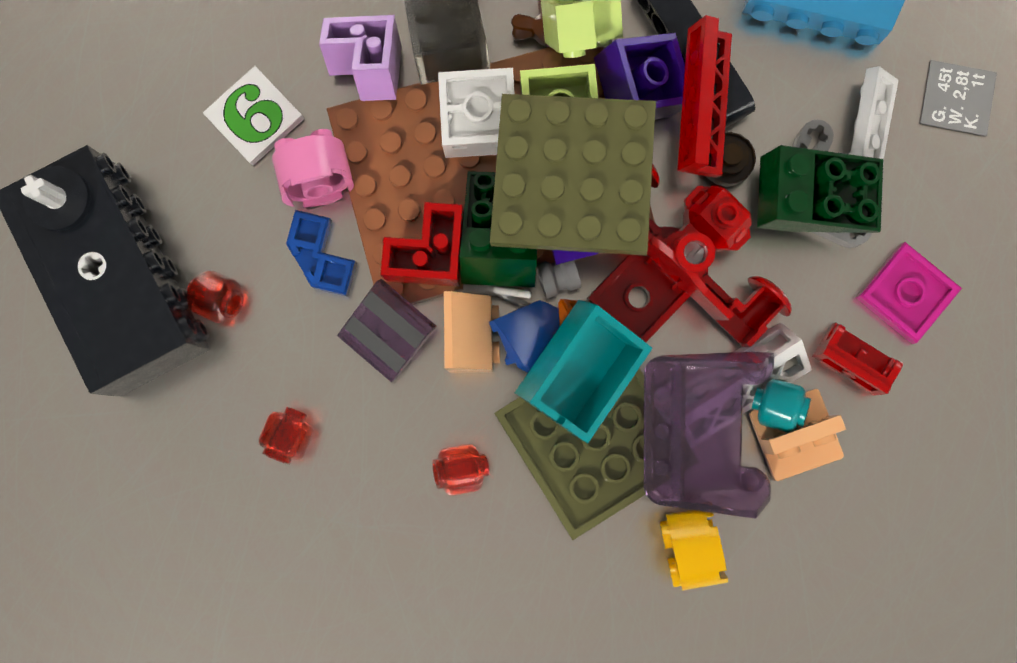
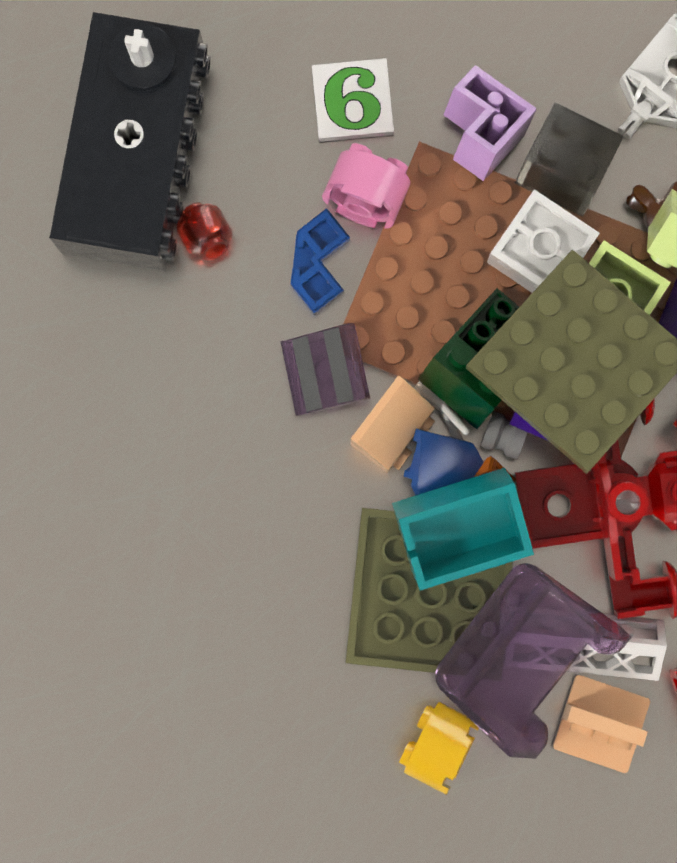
camera: 35 degrees right, 0 degrees up
clear red head [258,407,314,465] -> none
red brick [380,202,464,287] -> none
clear red head [432,444,489,496] -> none
teal head [752,379,811,433] -> none

